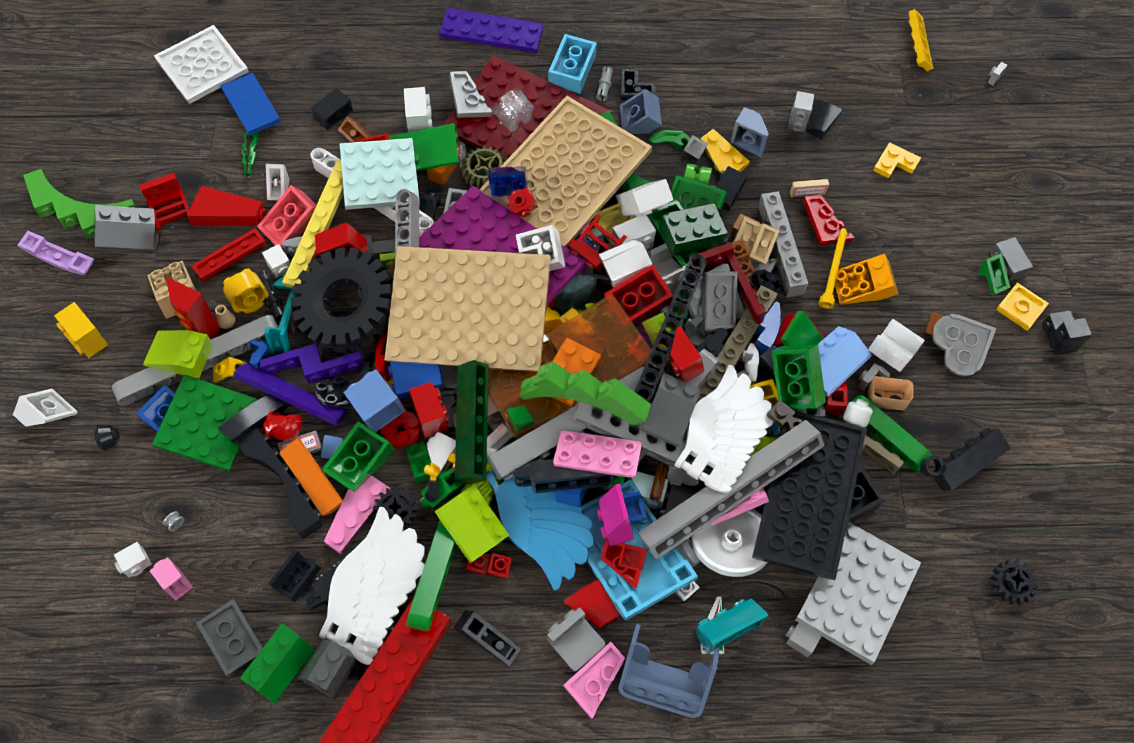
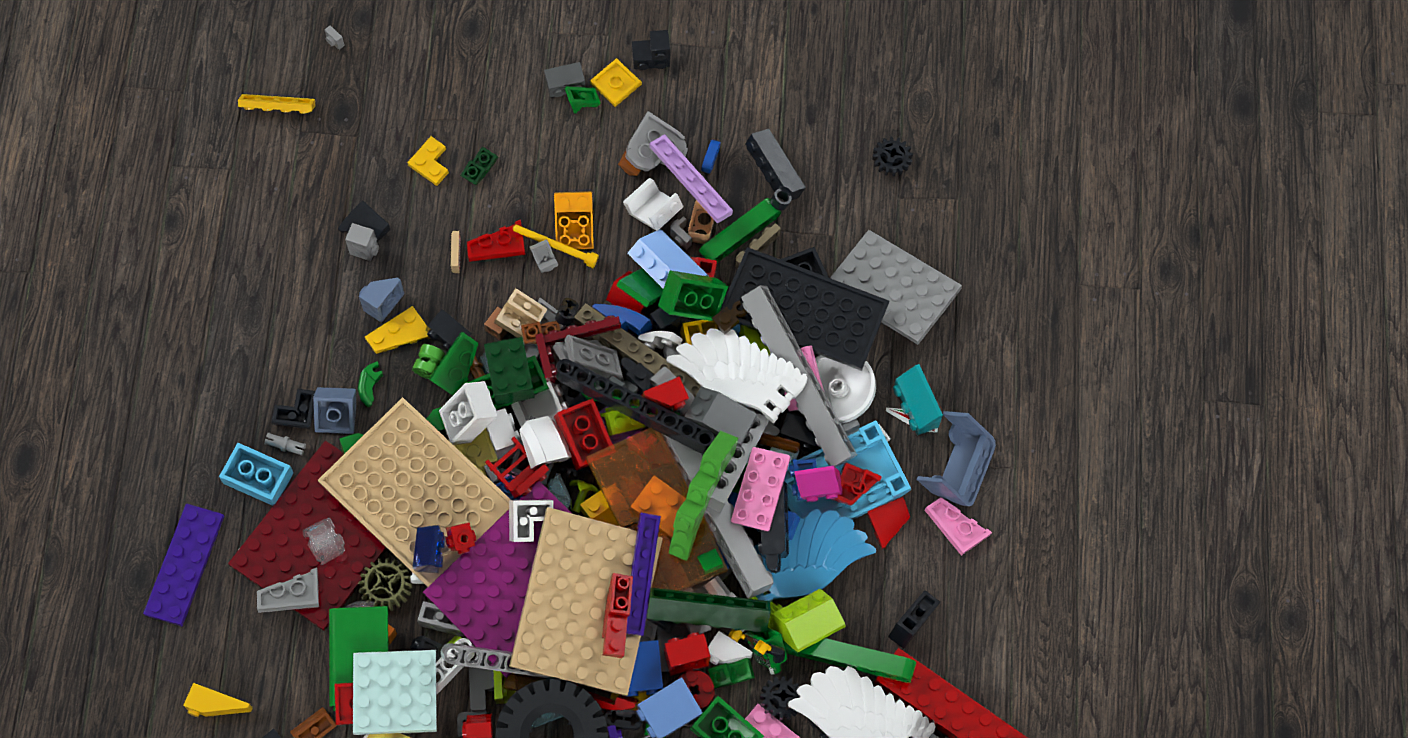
camera: 85 degrees left, 5 degrees up
white brick [404,87,433,132] -> none
red slope [465,553,512,579] -> none
light grey bracket [547,608,605,671] -> none
light grey plate [684,135,708,159] -> none
light grey brick [758,191,808,297] -> none
light grey brick [786,623,822,657] -> none
white head [843,399,873,427] -> none
none -> yellow slope [183,683,253,717]
none -> dark green slope [460,146,499,185]
none -> light grey bracket [530,239,558,273]
none -> red slope [602,573,633,658]
none -> dark purple tile [626,512,661,636]
none -> lavender plate [650,134,733,223]
none -> blue beam [701,139,721,174]

